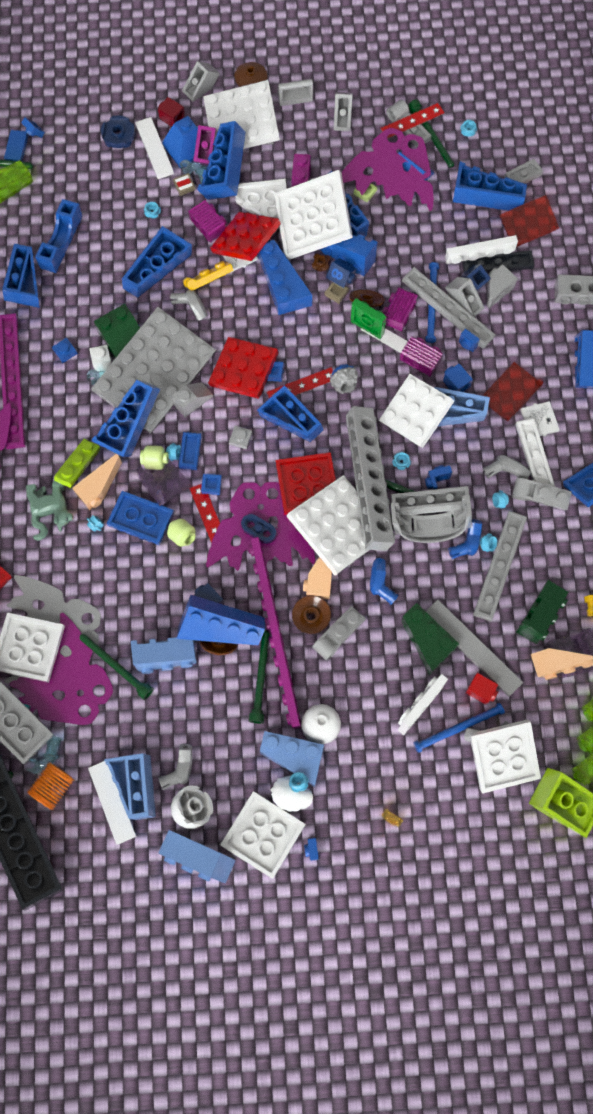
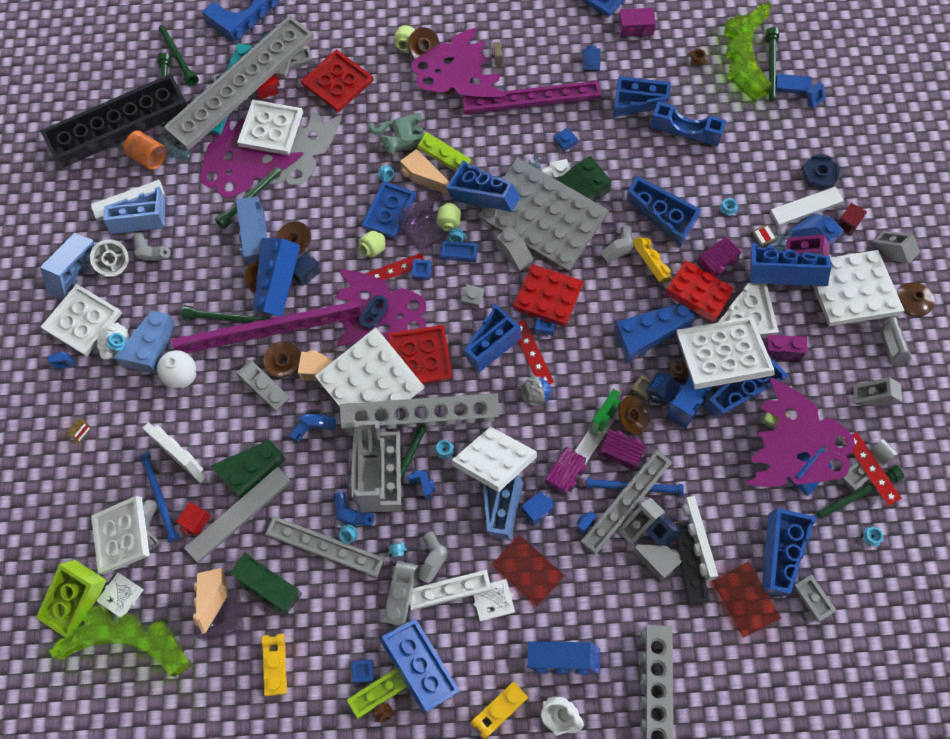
camera: 90 degrees right, 5 degrees down
none -> white piece [97,573,144,618]
none -> reddish brown dish [276,221,311,254]

